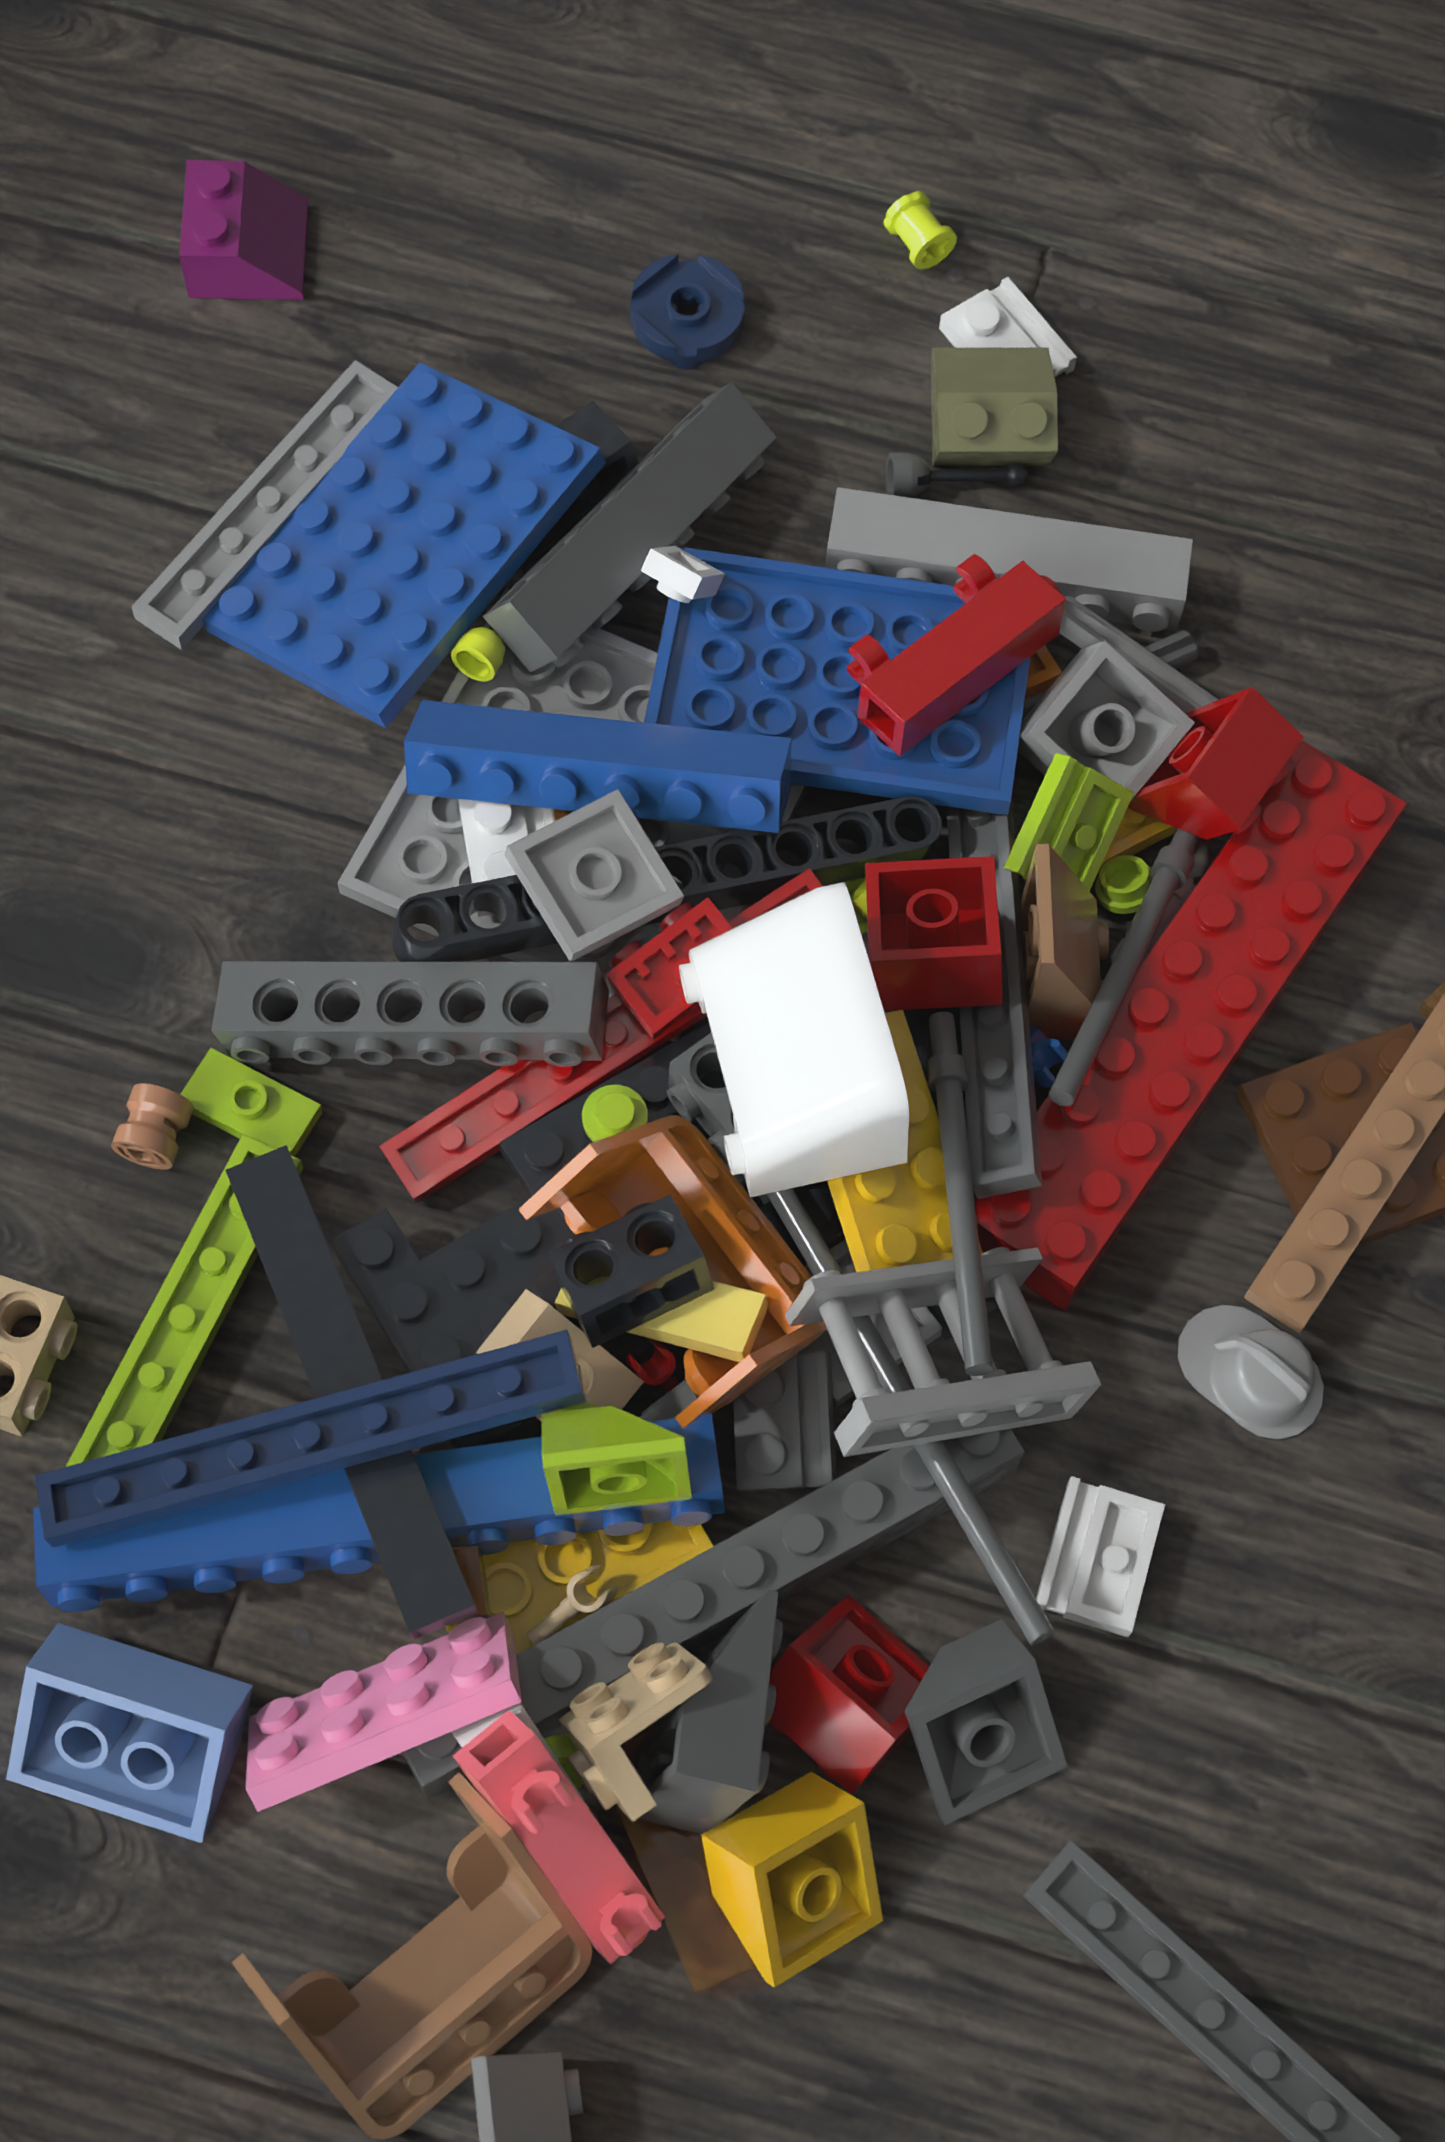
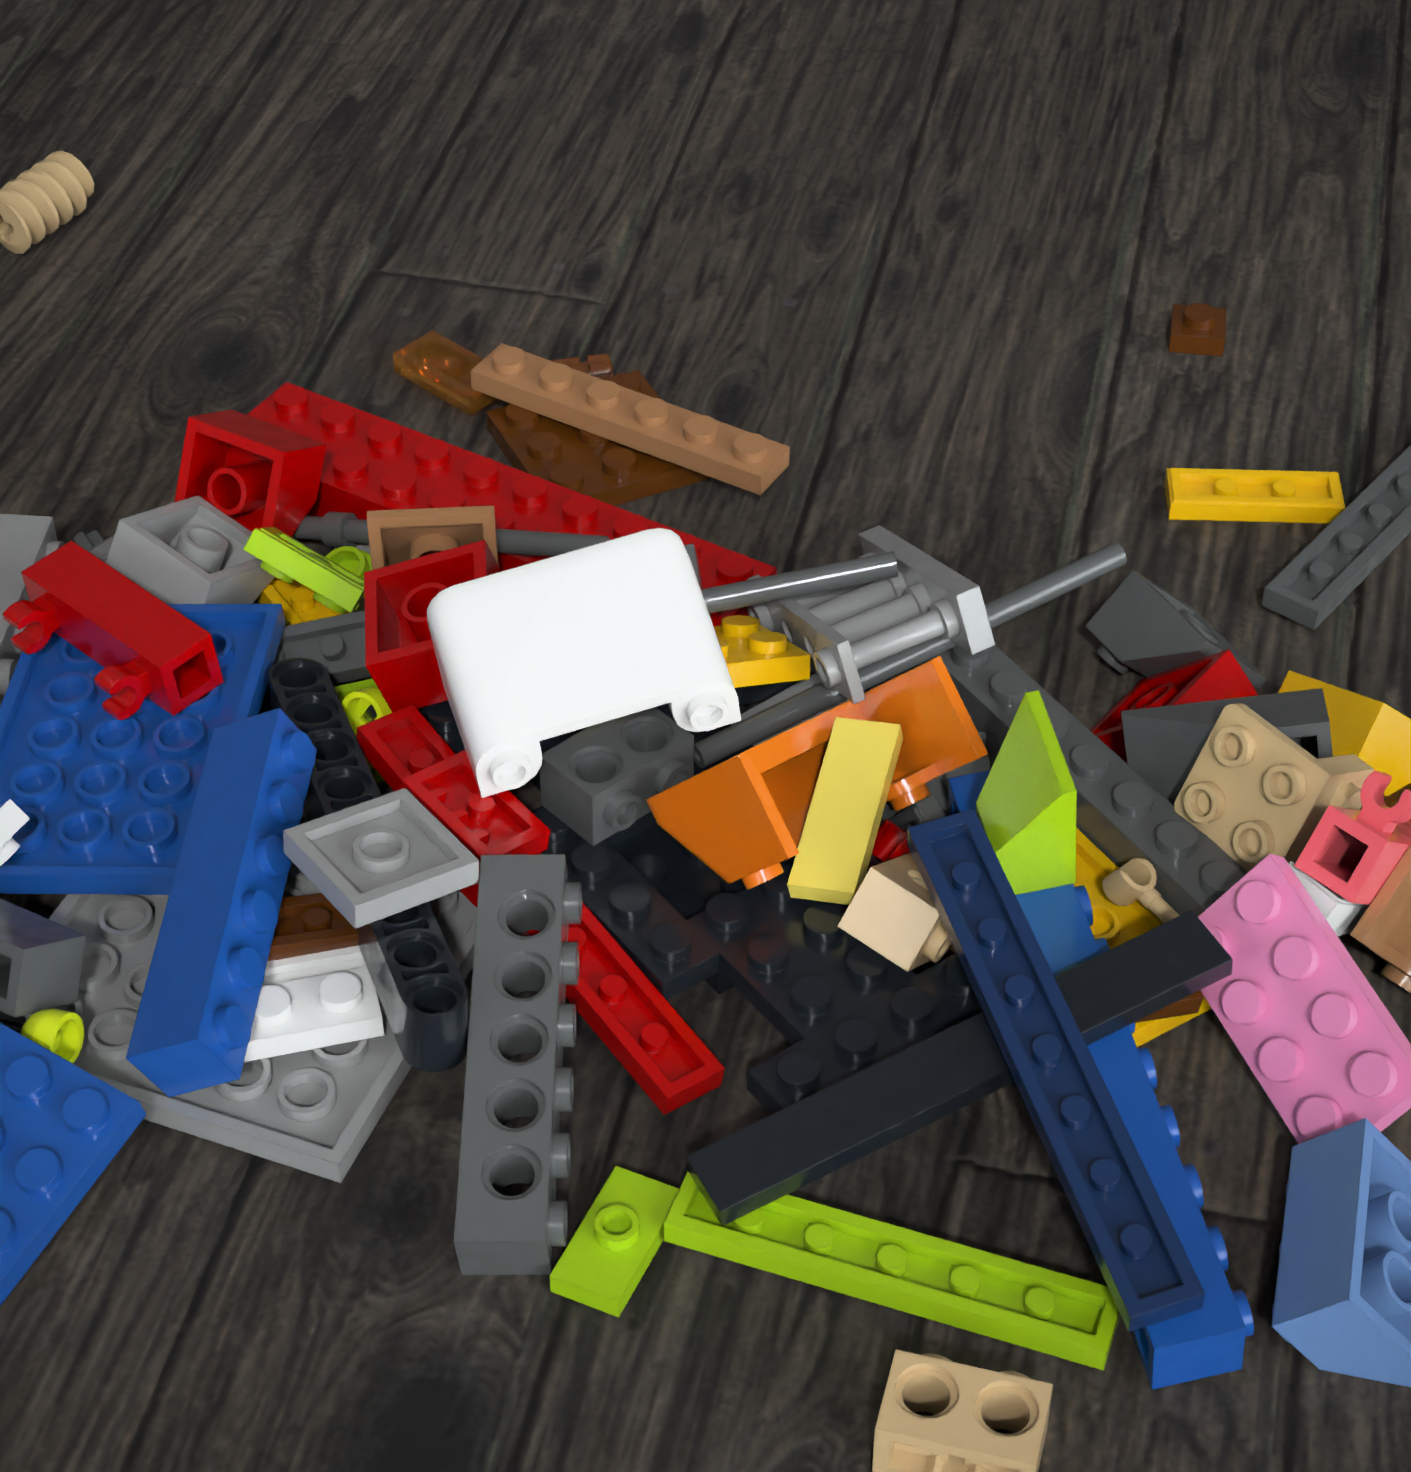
camera: 90 degrees left, 25 degrees down
nougat wheel [111,1083,194,1170] -> none
black brick [548,1194,715,1348] -> none
lime plate [582,1085,648,1142] -> none
white plate [1036,1476,1165,1637] -> none
light grey piece [1177,1305,1324,1440] -> none
none -> yellow tile [1164,468,1345,524]

